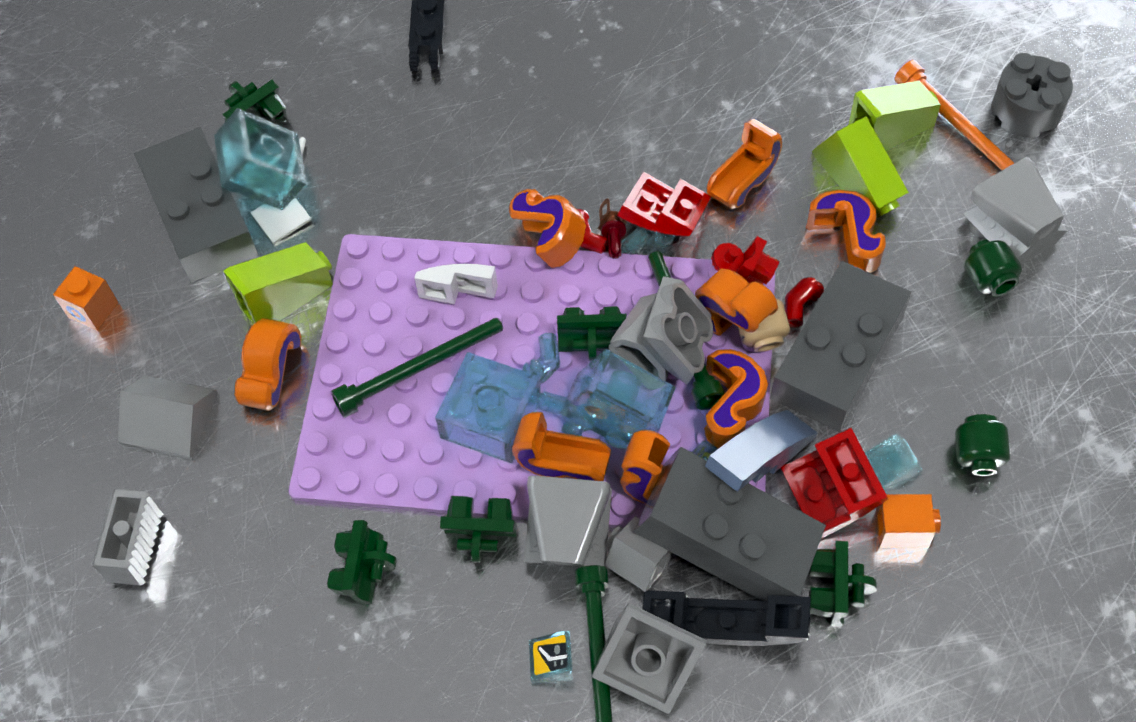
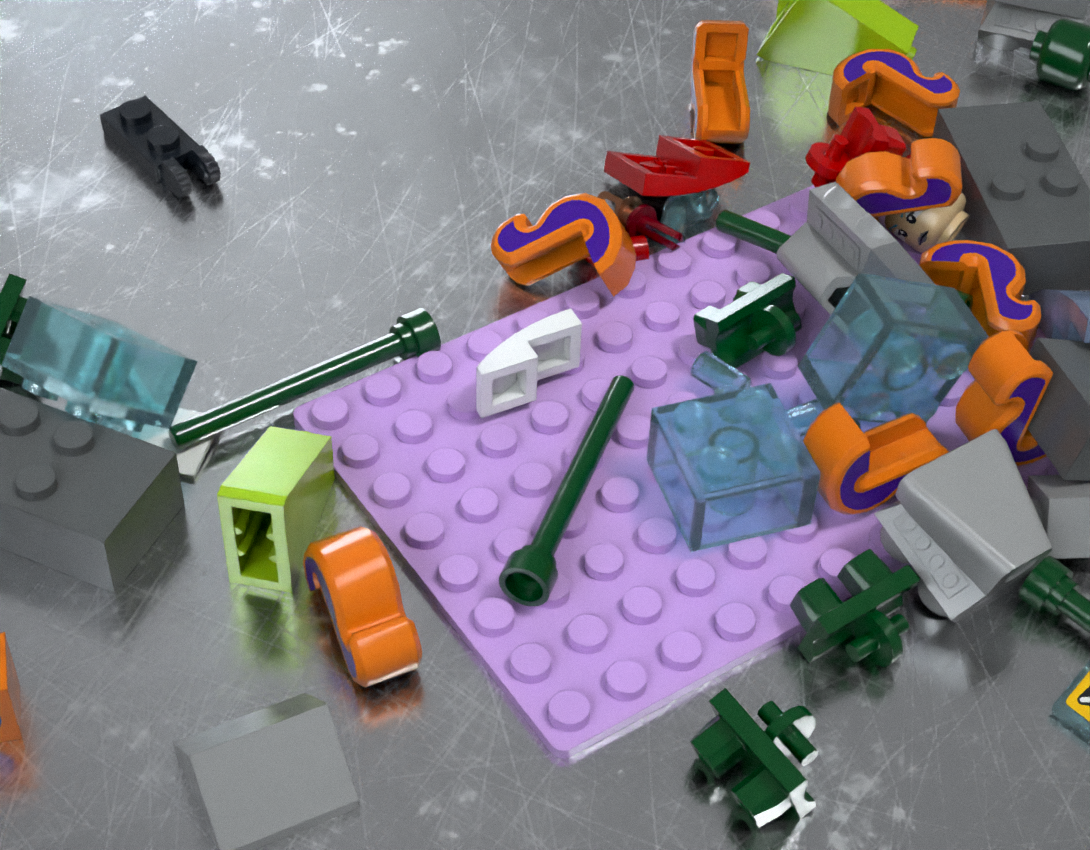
camera: 45 degrees left, 15 degrees down
none -> dark green piece [168,308,441,450]

